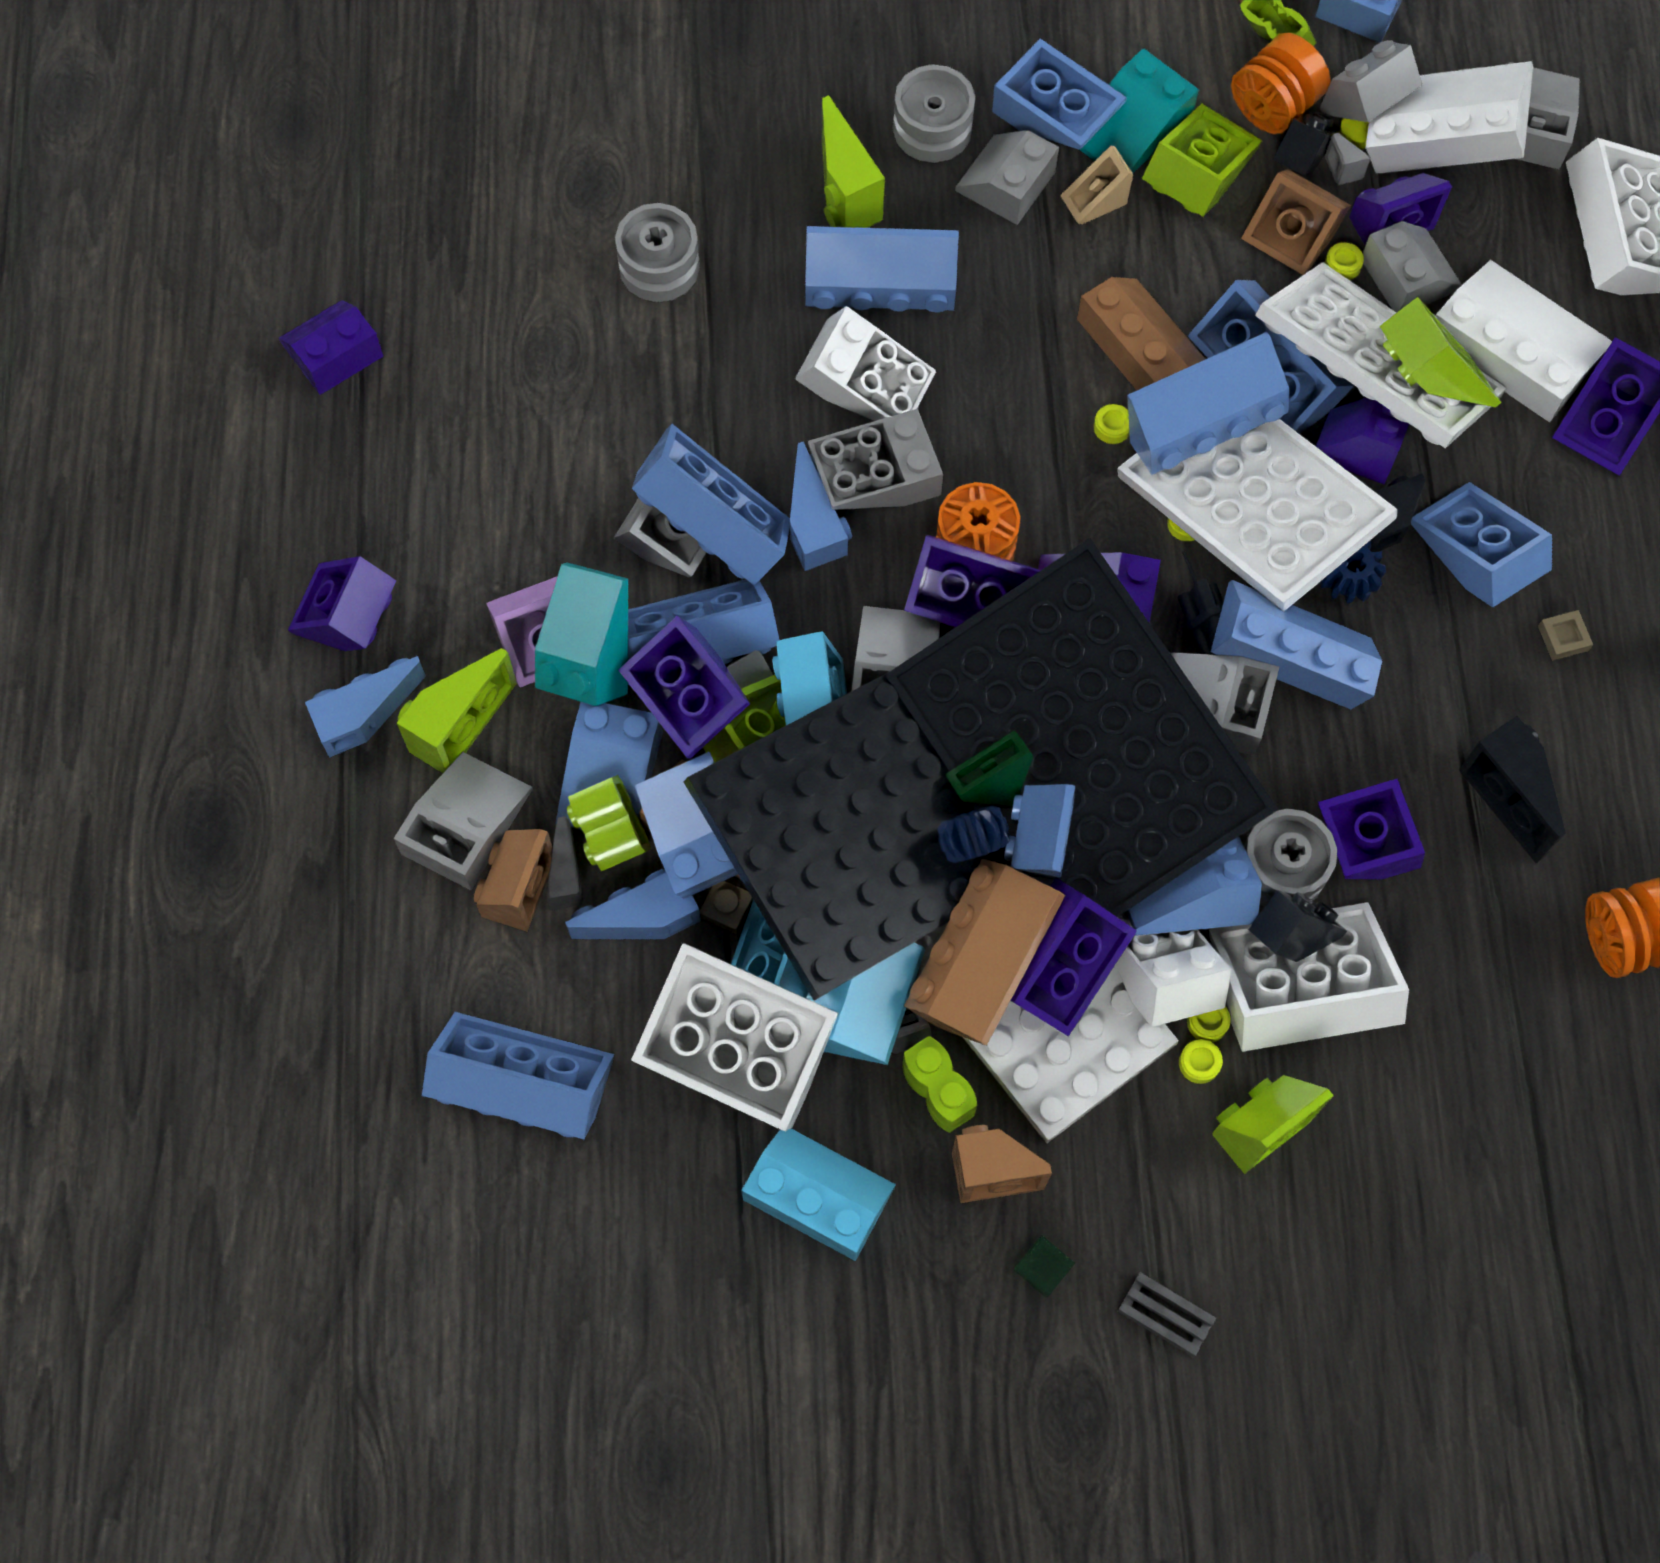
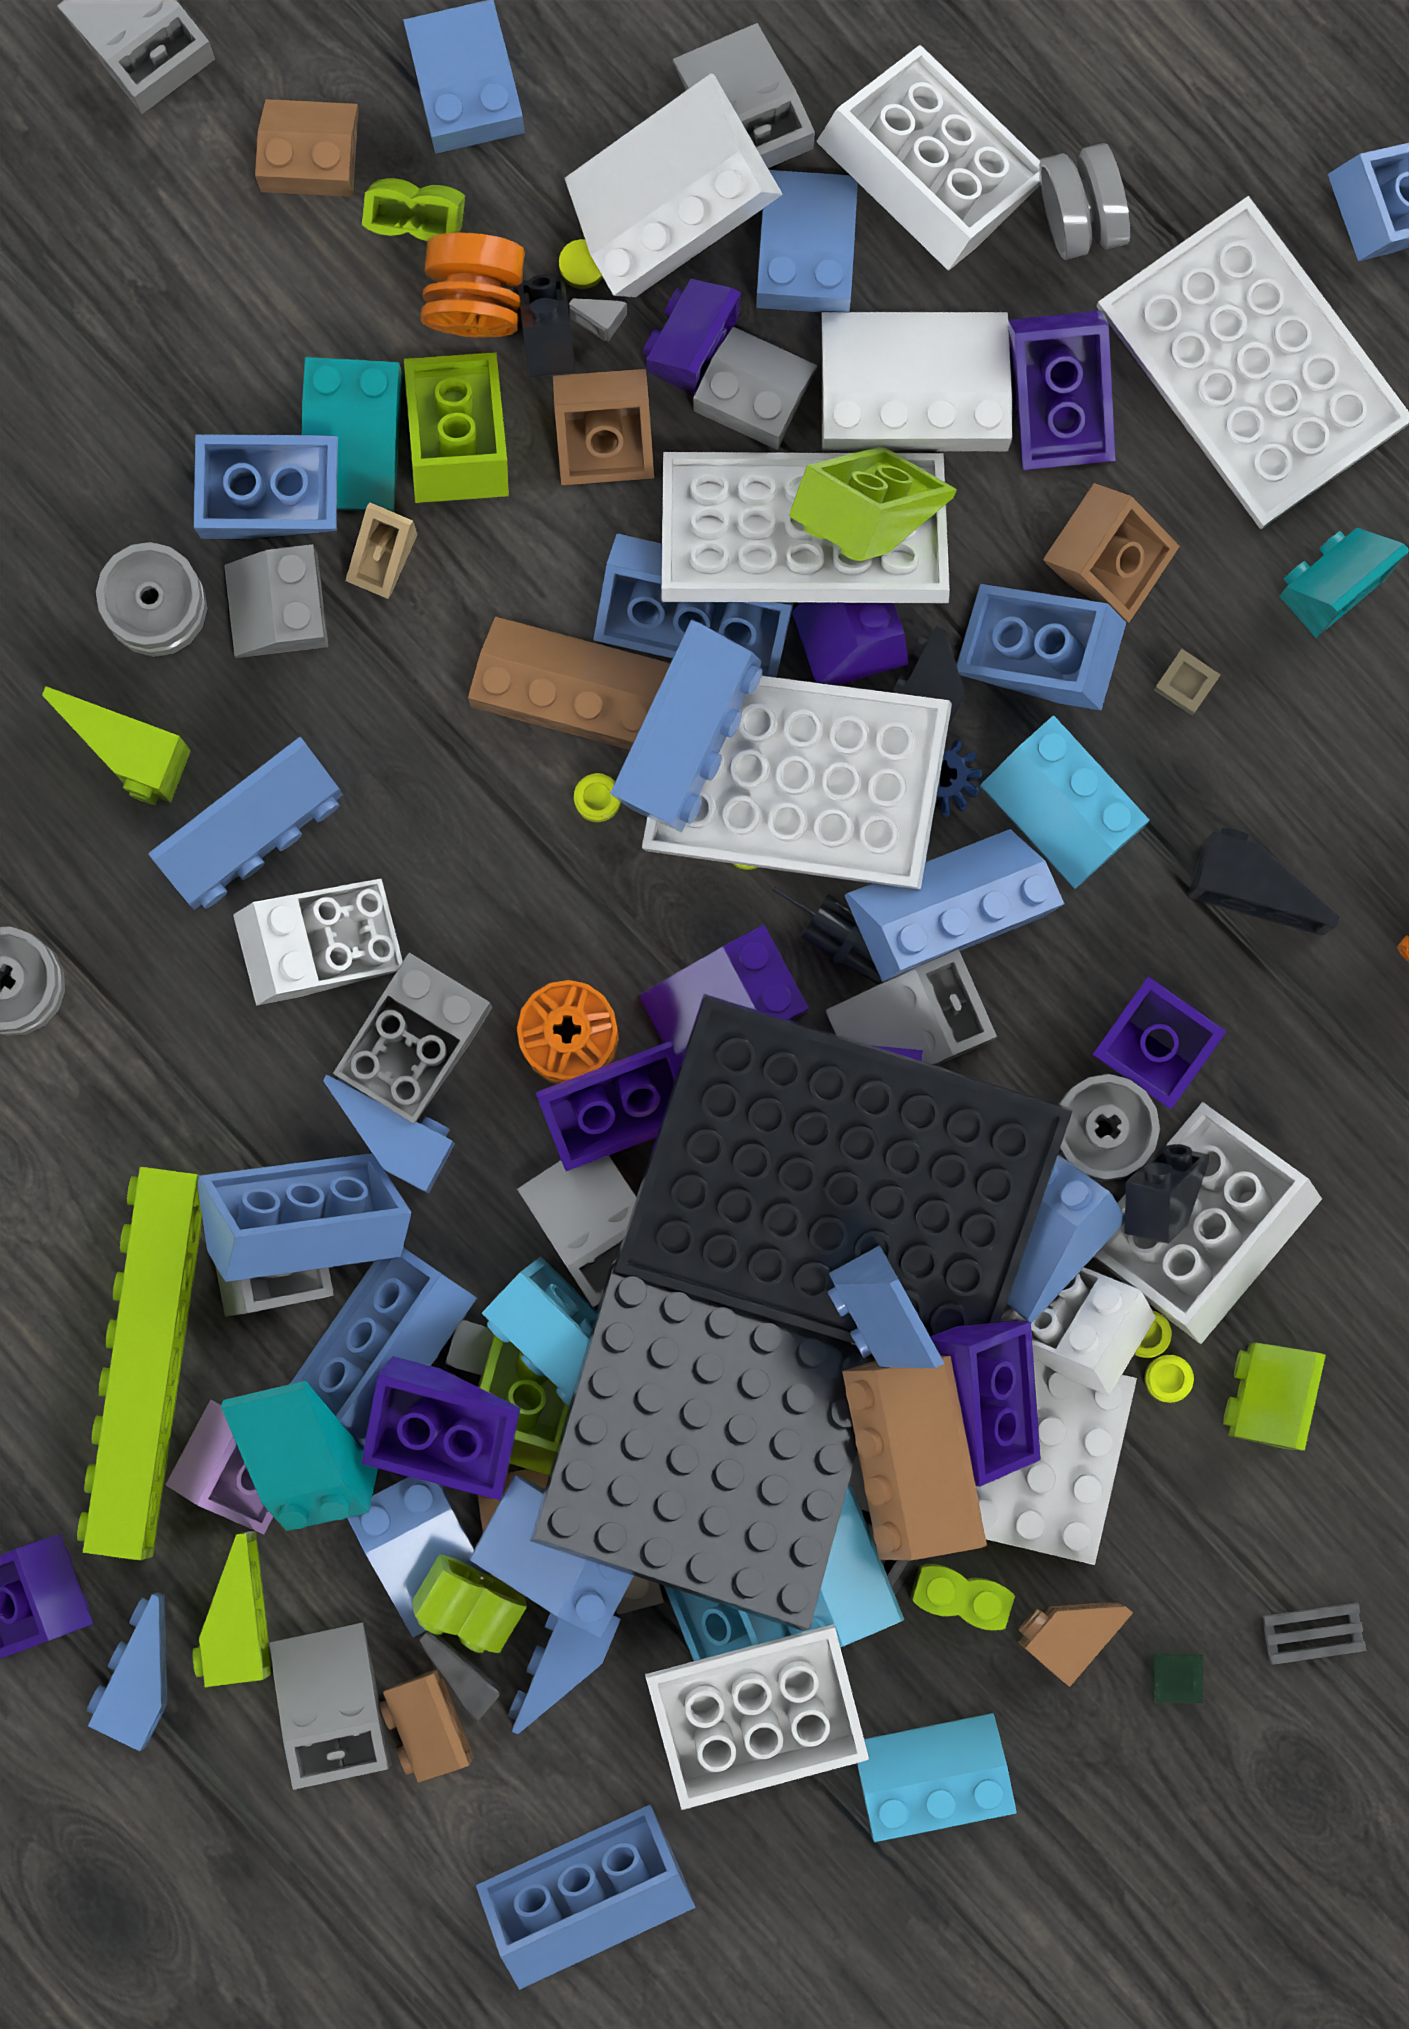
camera: 40 degrees left, 15 degrees up
dark blue gear [937,805,1010,863] -> none
dark green slope [945,730,1033,807] -> none
light grey slope [1320,40,1422,122] -> none
neon yellow tile [1324,242,1364,280] -> none
none -> lime brick [77,1167,203,1560]
none -> medium blue slope [756,170,858,312]
none -> medium azure slope [980,715,1149,890]
none -> medium nougat slope [1043,483,1180,623]

